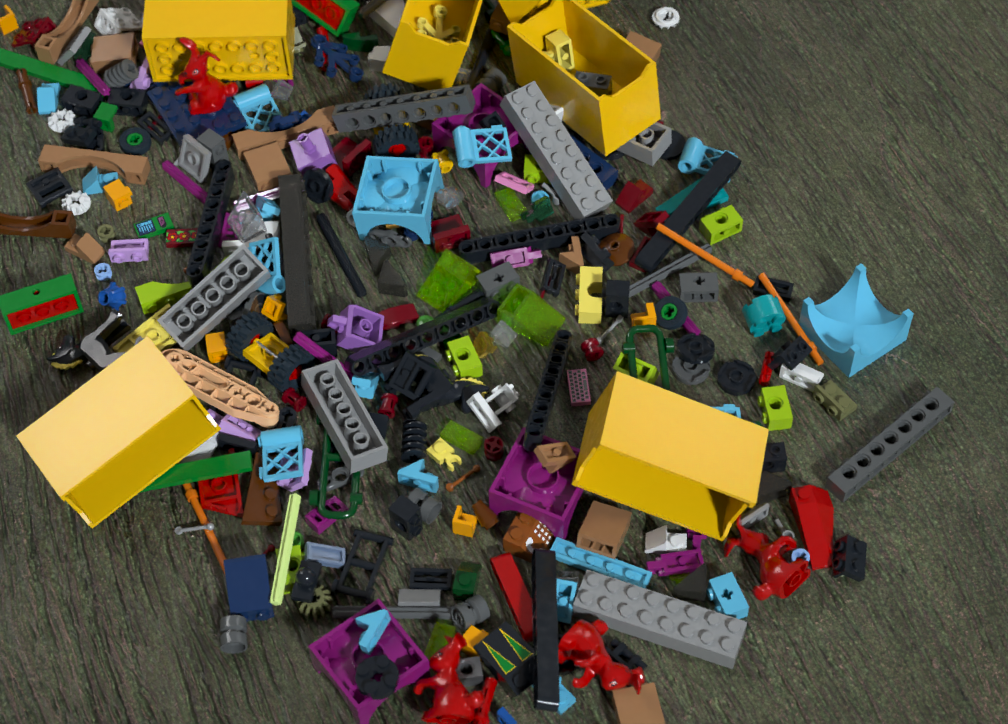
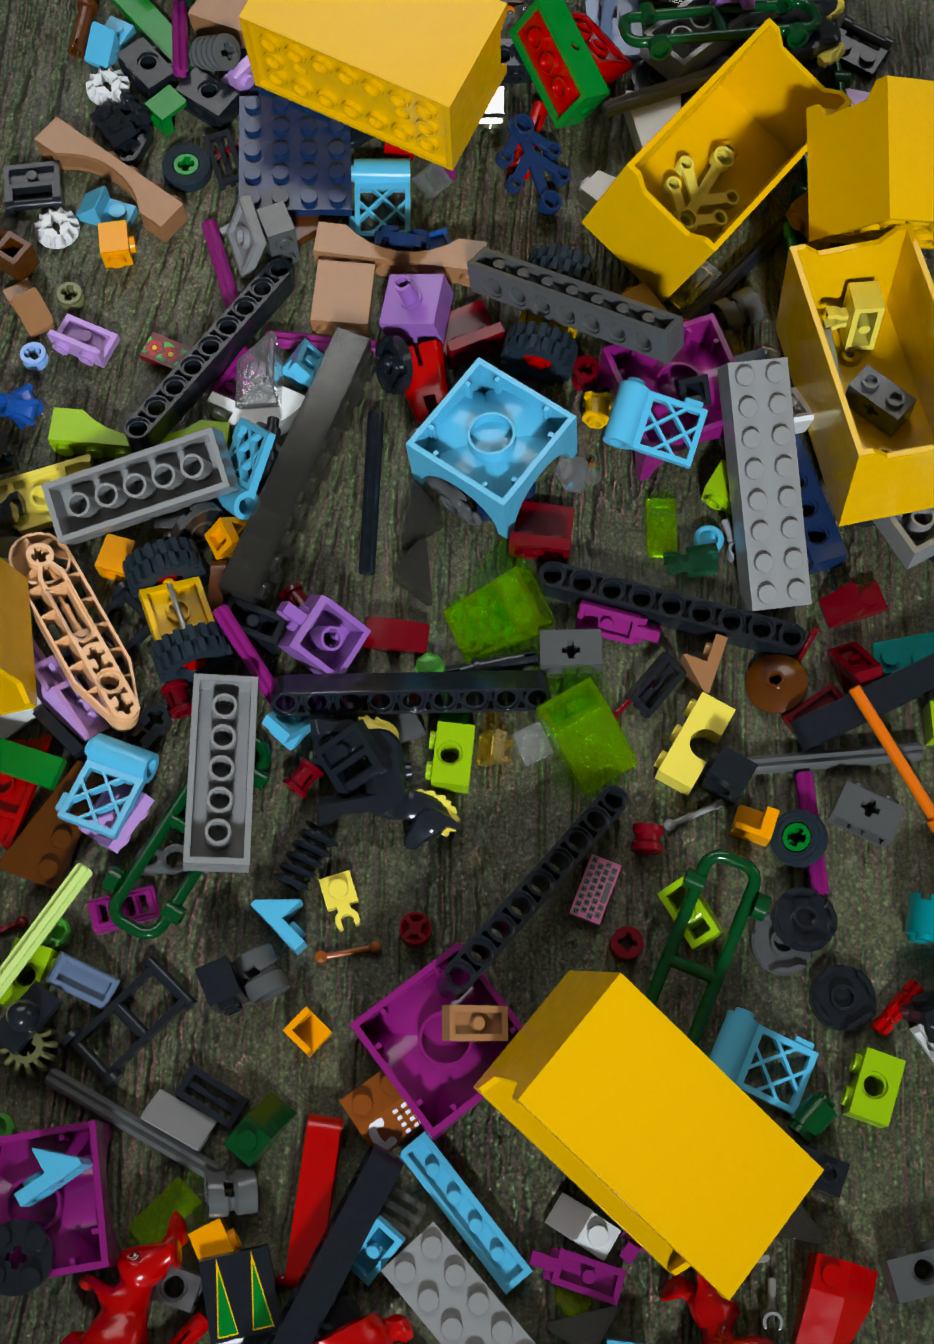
camera: 25 degrees right, 15 degrees up
tile [133,212,174,239] -> none
red animal [175,37,238,115] -> none
dark green slope [342,32,379,52] -> none
black slope [370,413,390,439] -> none
clear neon green plate [440,420,484,455] -> none
white tile [466,383,520,433] -> none
reddish brown cone [471,499,499,530] -> none
bright pink tile [494,171,534,195] -> none
medium nougat brick [576,500,632,559] -> none
black bracket [580,232,615,274] -> none

